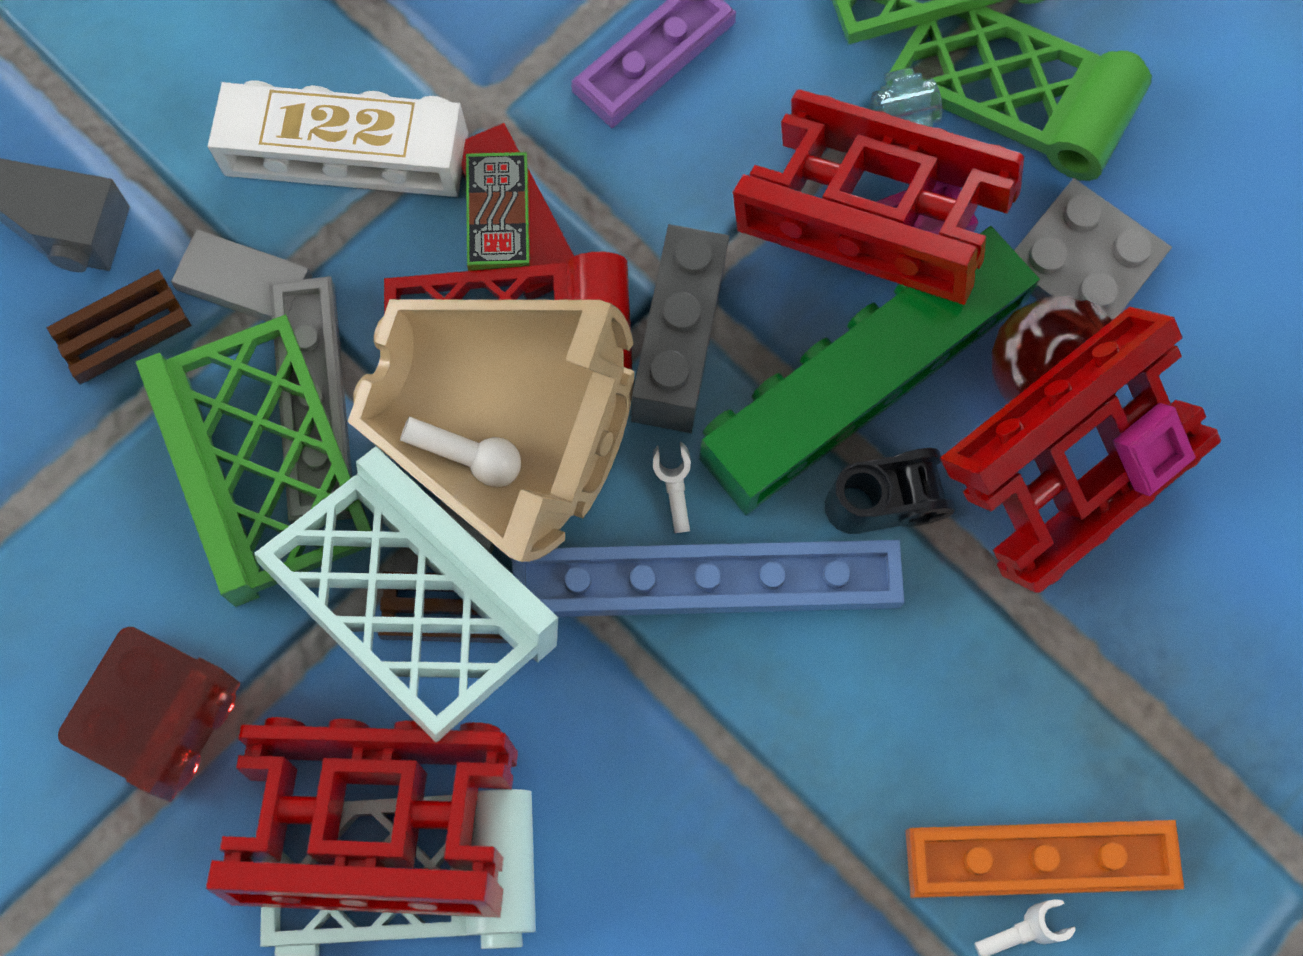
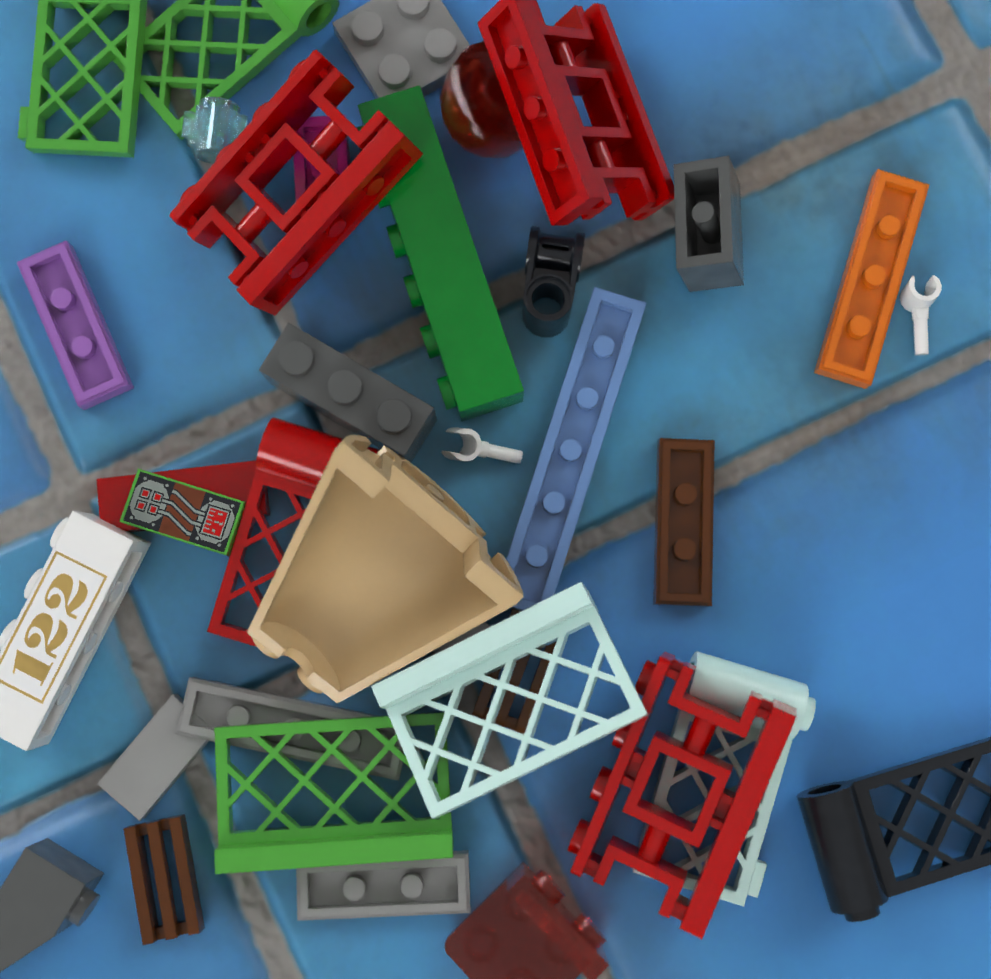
camera: 65 degrees left, 10 degrees up
white bar [400,416,521,487] -> none
dark pink tile [1113,403,1196,496] -> none
none -> light grey tile [296,850,471,921]
none -> reddish brown tile [653,438,715,607]
none -> dark grey brick [673,155,744,292]

